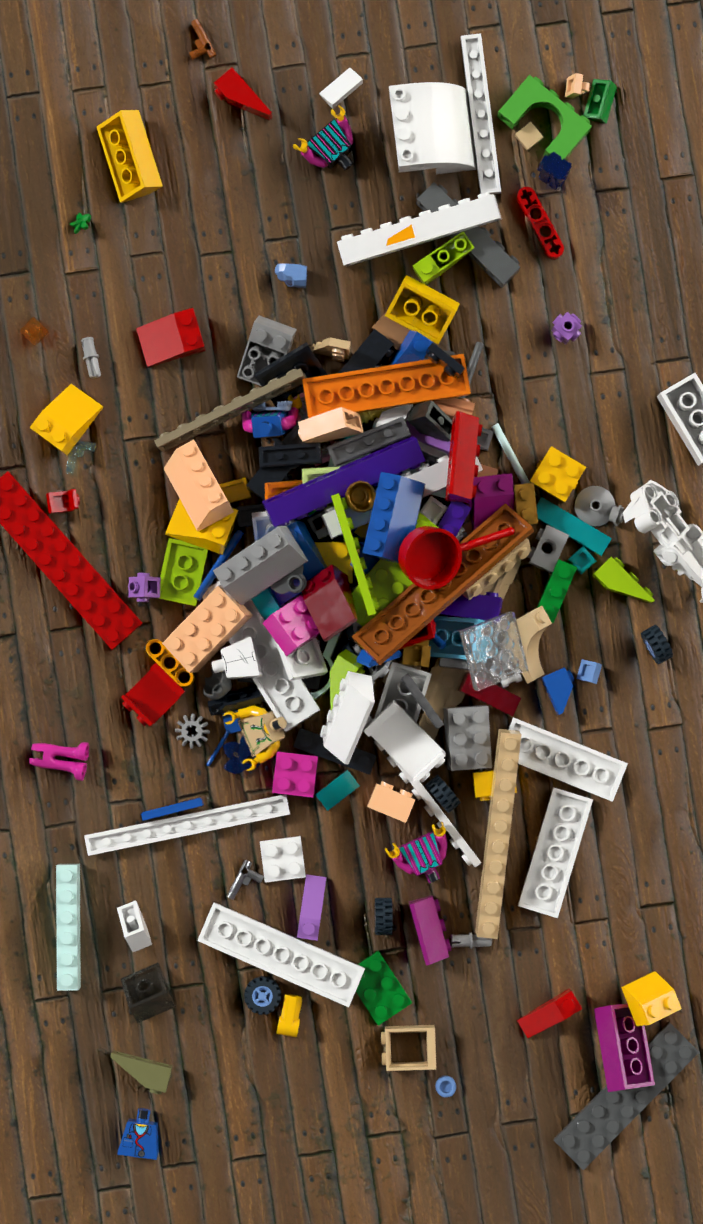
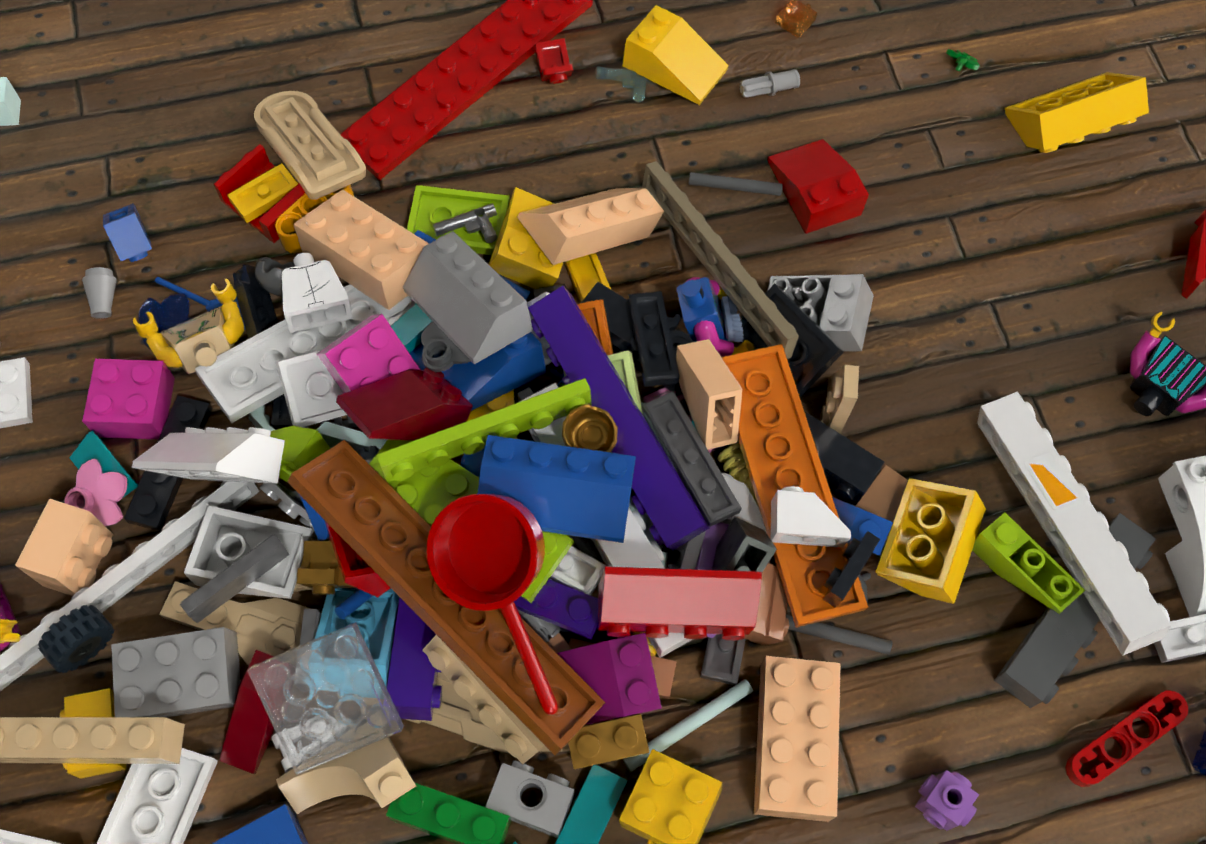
camera: 85 degrees right, 20 degrees down
dark pink piece [29,742,89,781] -> none
white plate [84,794,290,856] -> none
medium lavender brick [128,573,161,602] -> none
blue tile [141,797,204,821] -> none
light grey gear [175,714,210,749] -> none
medium blue rock [275,263,307,288] -> none
white panel [363,699,446,784] -> none
none -> bright pink plate [64,459,127,526]
none -> light grey cone [82,267,117,318]
none -> slope [103,203,152,262]
none -> yellow plate [228,163,298,223]
none -> tan piece [254,91,366,200]
none -> flat silver hose [433,203,497,243]
none -> dark grey bar [689,172,783,196]
none -> light nougat brick [754,656,840,822]
none -> white slope [771,486,851,548]

